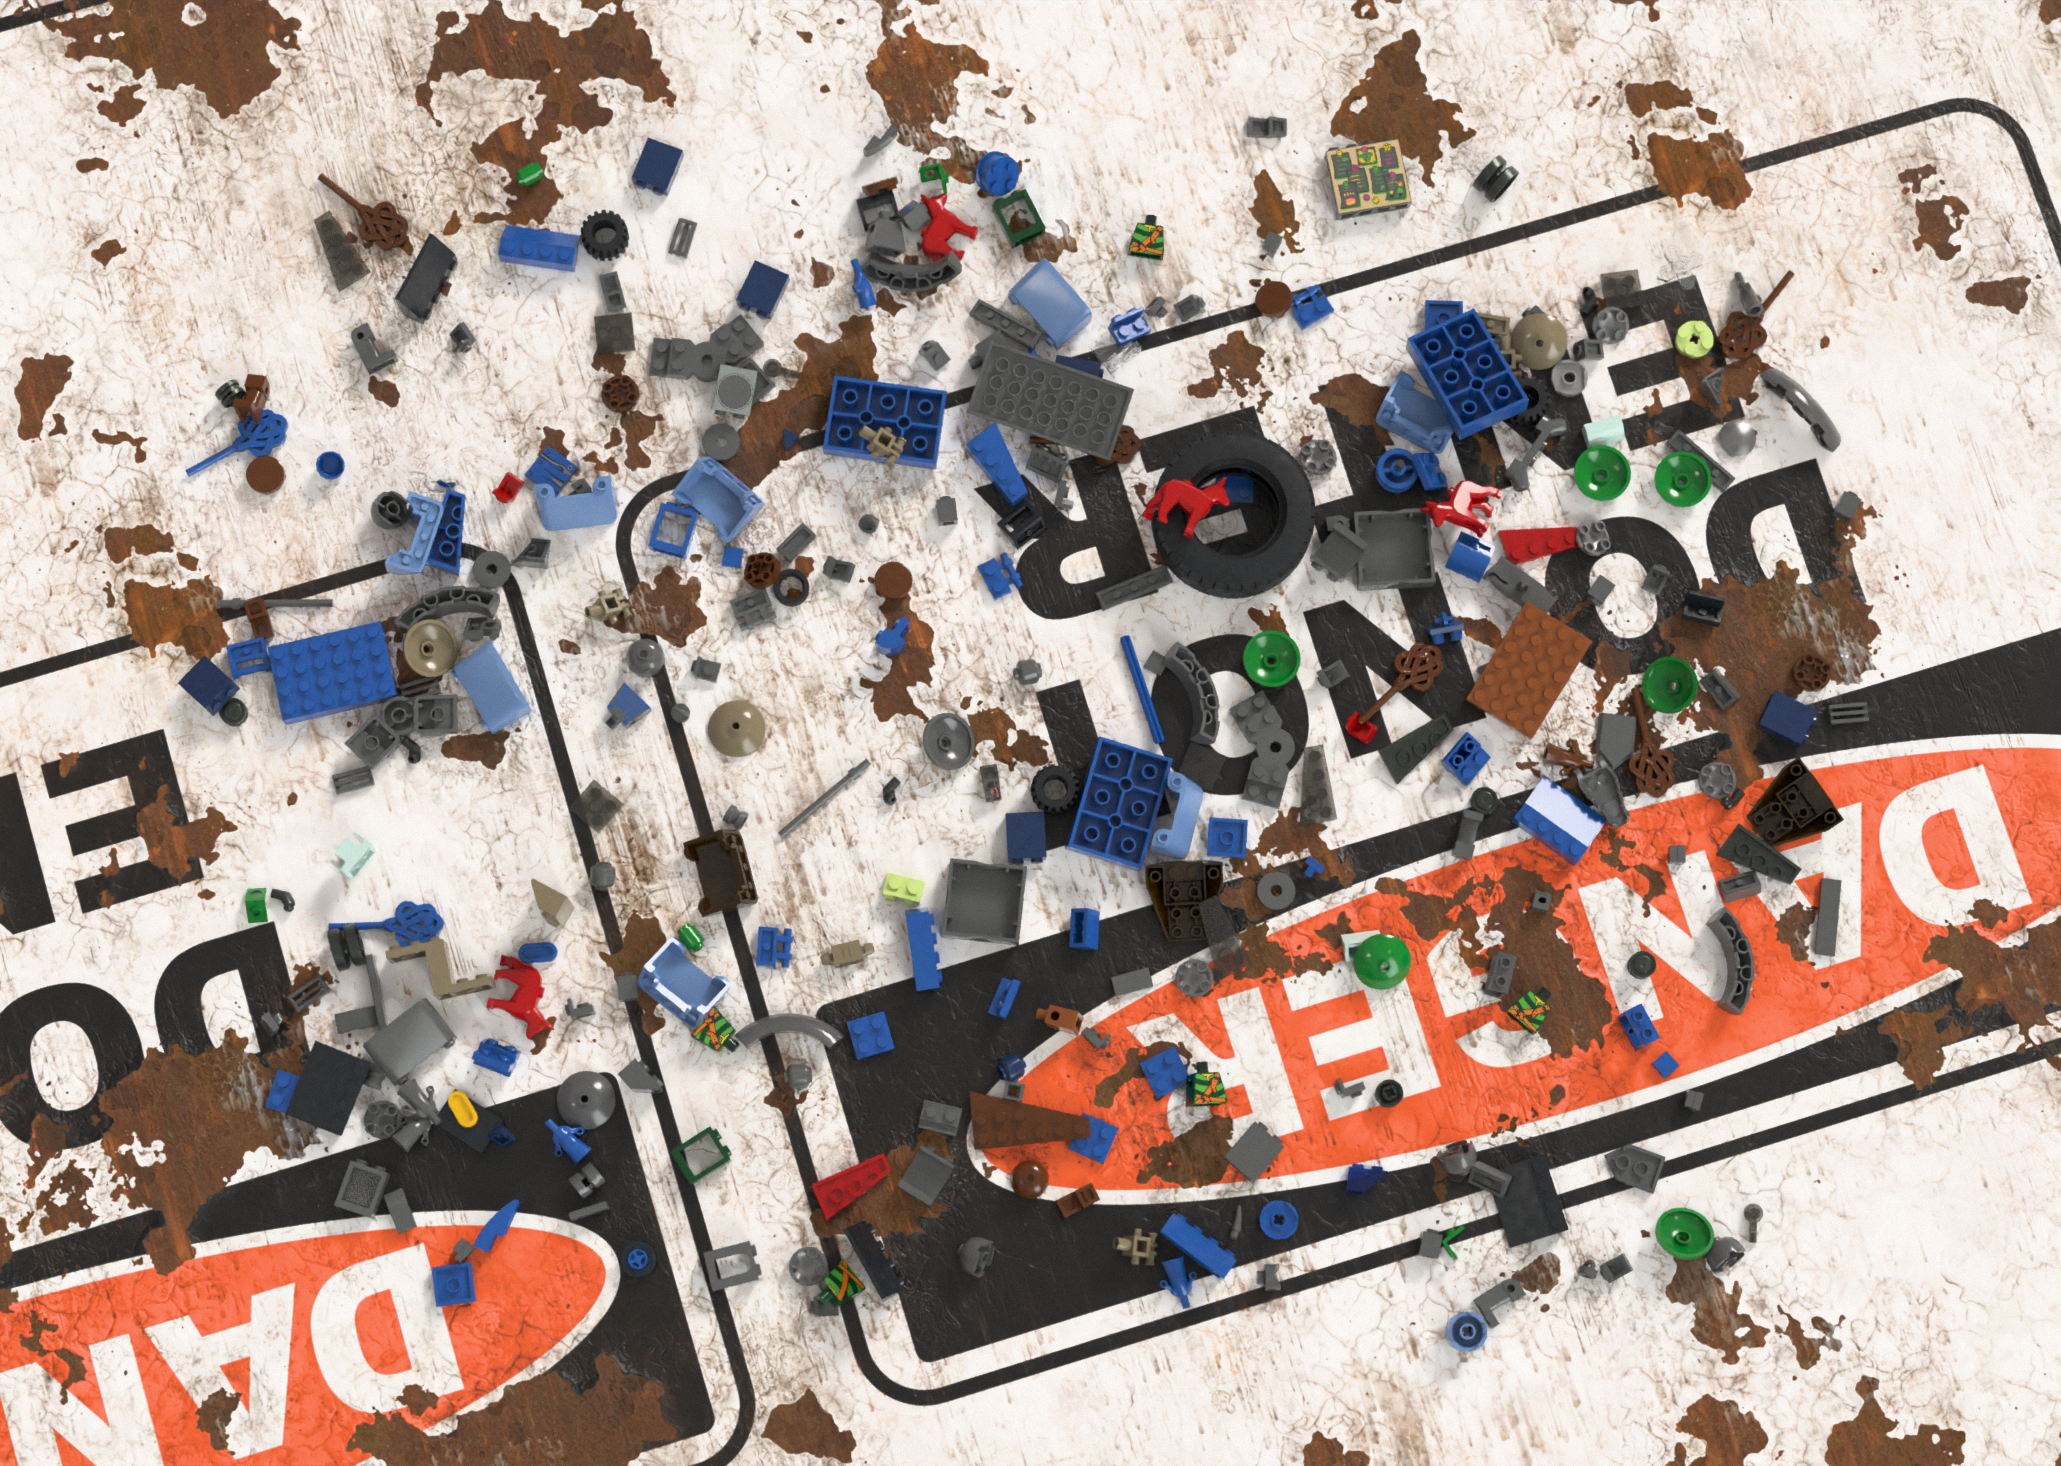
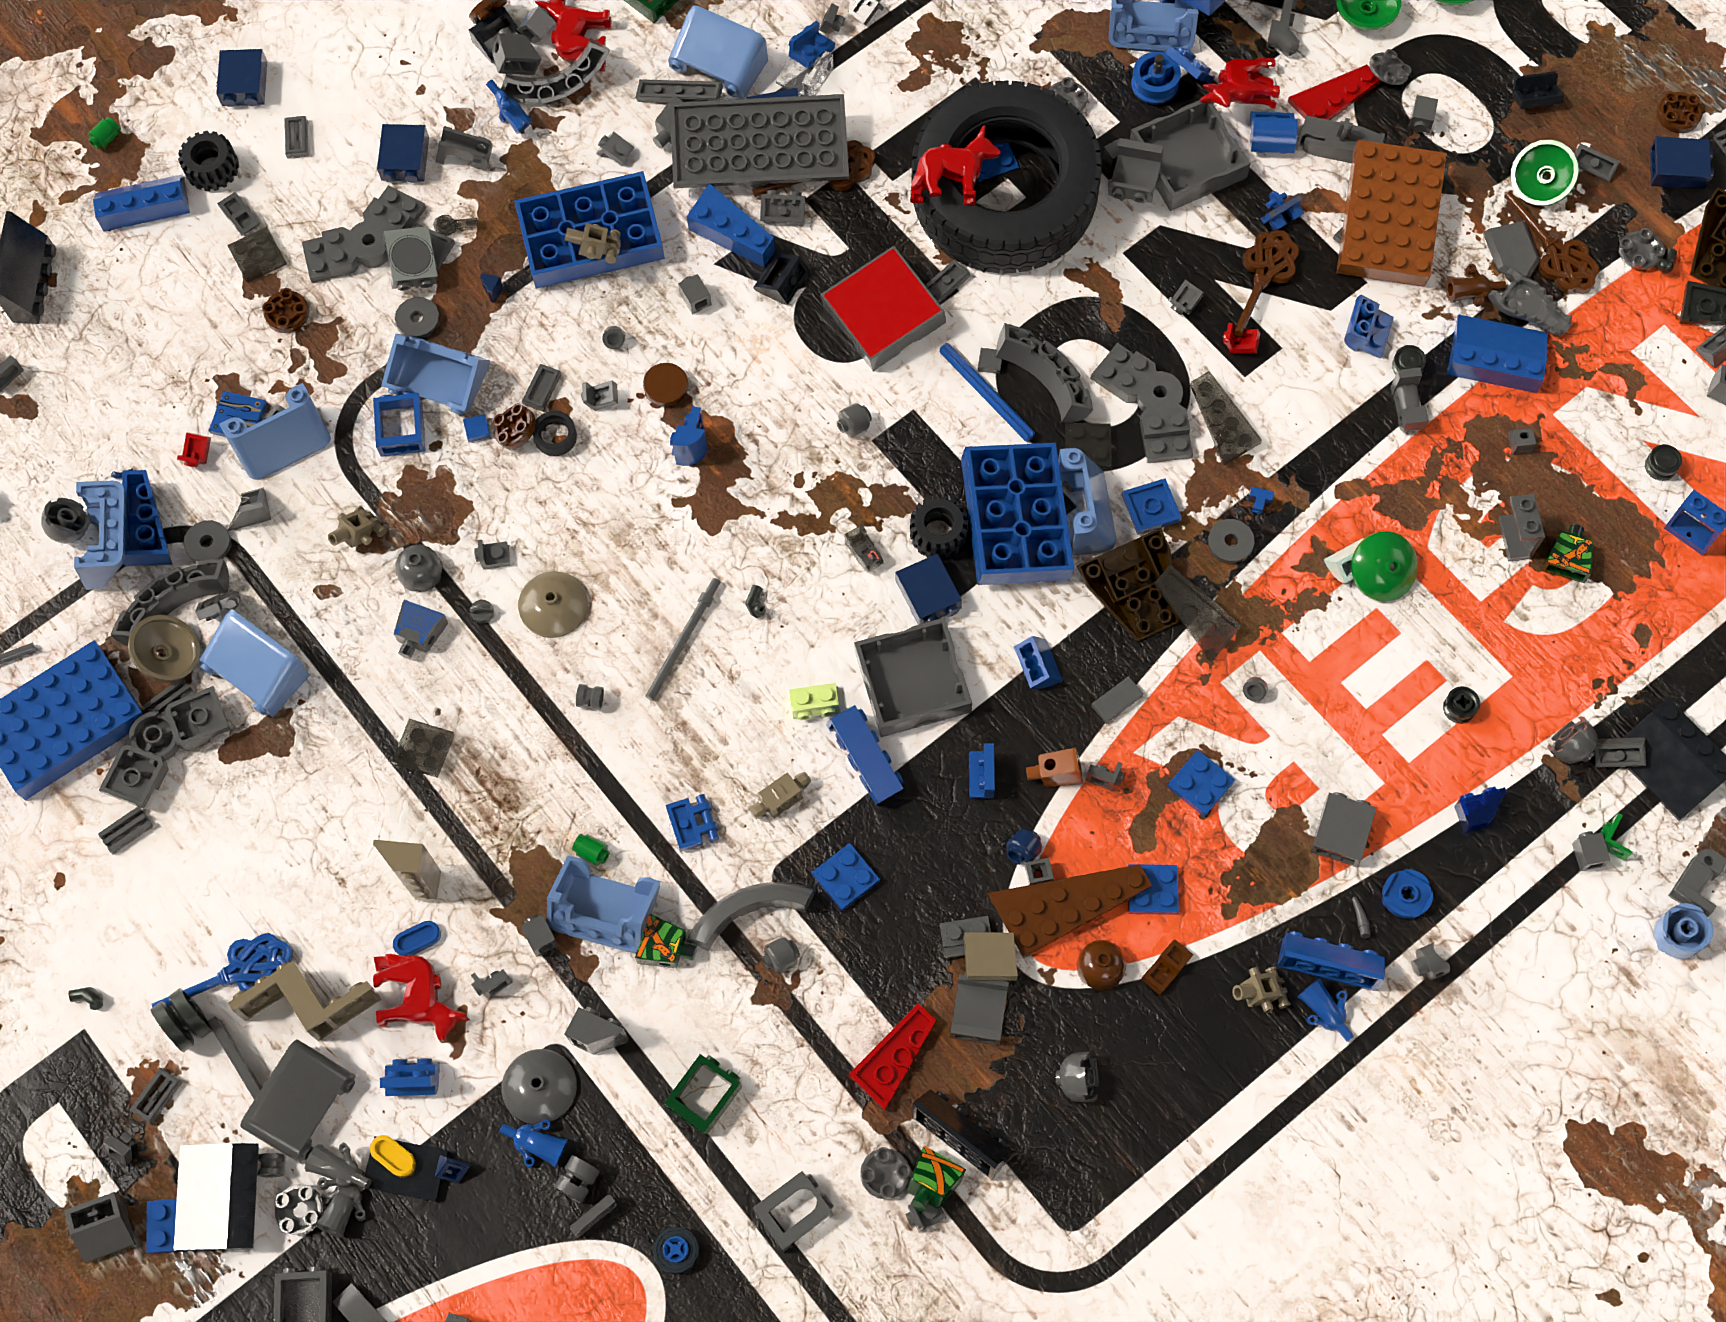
camera: 15 degrees left, 10 degrees down
green bracket [245,888,268,923] -> none
light aqua panel [330,832,376,880] -> none
dark grey slope [334,1006,378,1034] -> none
pearl dark grey arm [401,736,421,764] -> none
dark grey bracket [449,322,476,354] -> none
blue slope [473,1199,521,1253] -> none
dark grey head [589,862,616,891] -> none
dark brown windscreen [683,829,758,917] -> none
dark grey plate [730,588,777,632] -> none
dark grey dish [923,713,975,770] -> none
blue plate [977,552,1023,601] -> none
dark grey bracket [1054,479,1074,511] -> none
flat silver dish [1175,959,1214,997] -> none
torso [1185,1061,1227,1107] -> none
green dish [1243,630,1301,687] -> none
dark grey bracket [1334,1078,1366,1099] -> none
pearl dark grey wing [1378,713,1454,785] -> none
dark grey bracket [1641,564,1671,596] -> none
dark grey piece [1667,845,1686,865] -> none
none -> dark grey slope [64,1192,136,1263]
none -> dark grey piece [436,126,493,171]
none -> red tile [820,246,946,371]
none -> dark tan tile [964,932,1018,980]
none -> dark grey tile [1243,677,1268,702]

